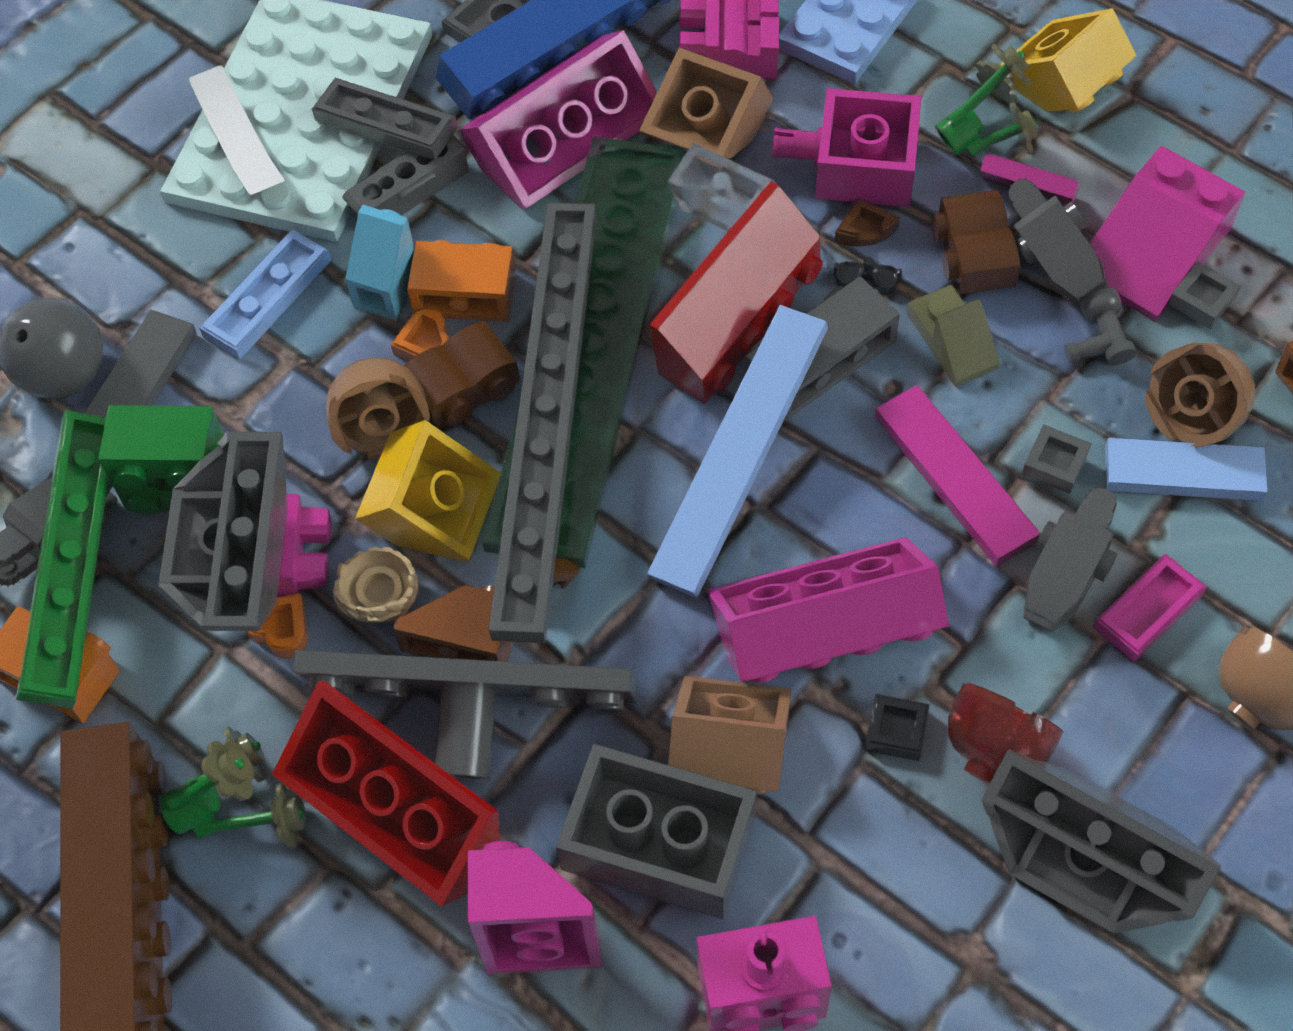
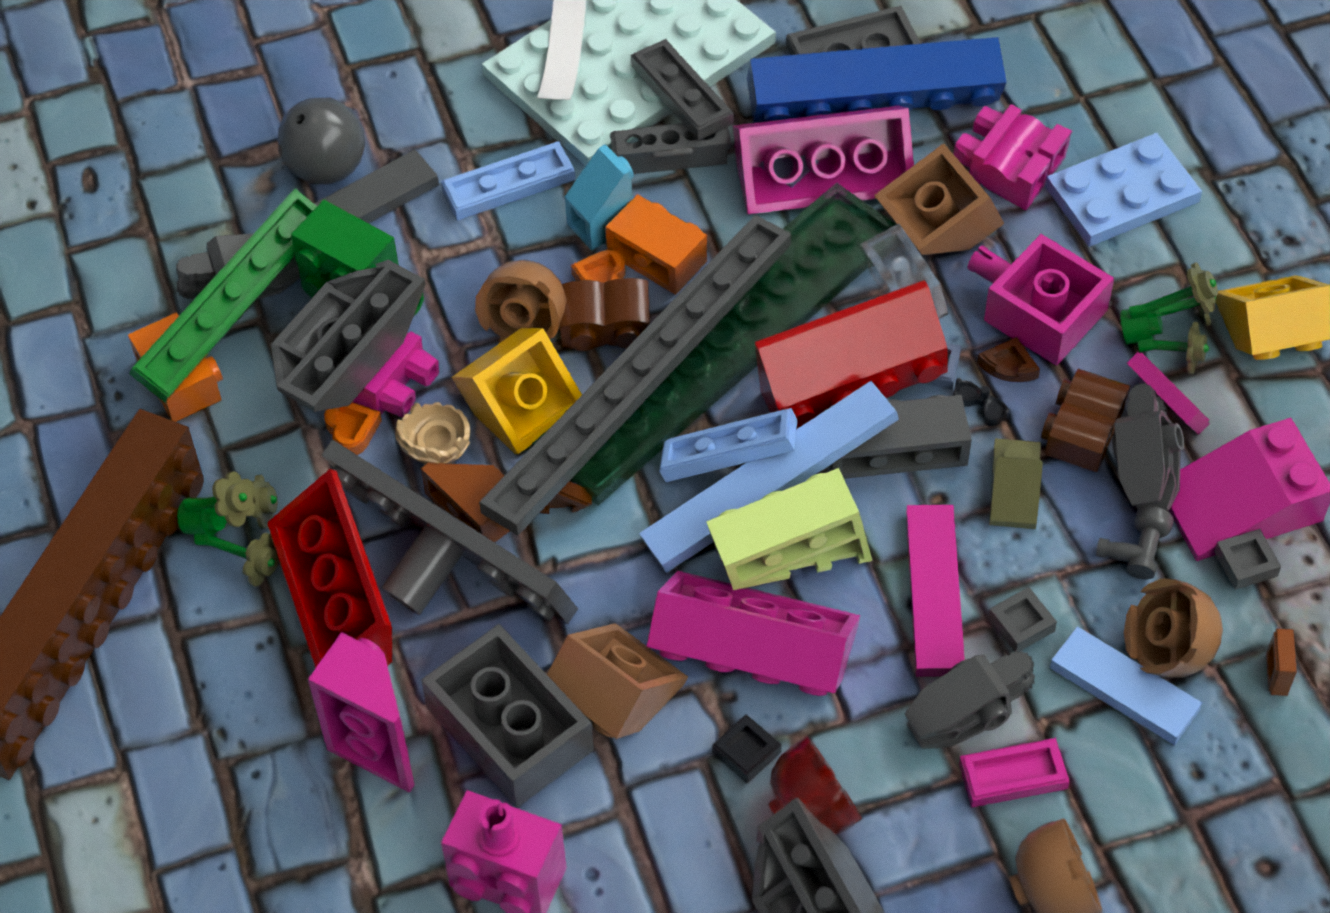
camera: 30 degrees right, 5 degrees down
none -> light blue tile [659,408,797,482]
none -> yellowish green wedge [706,468,873,590]

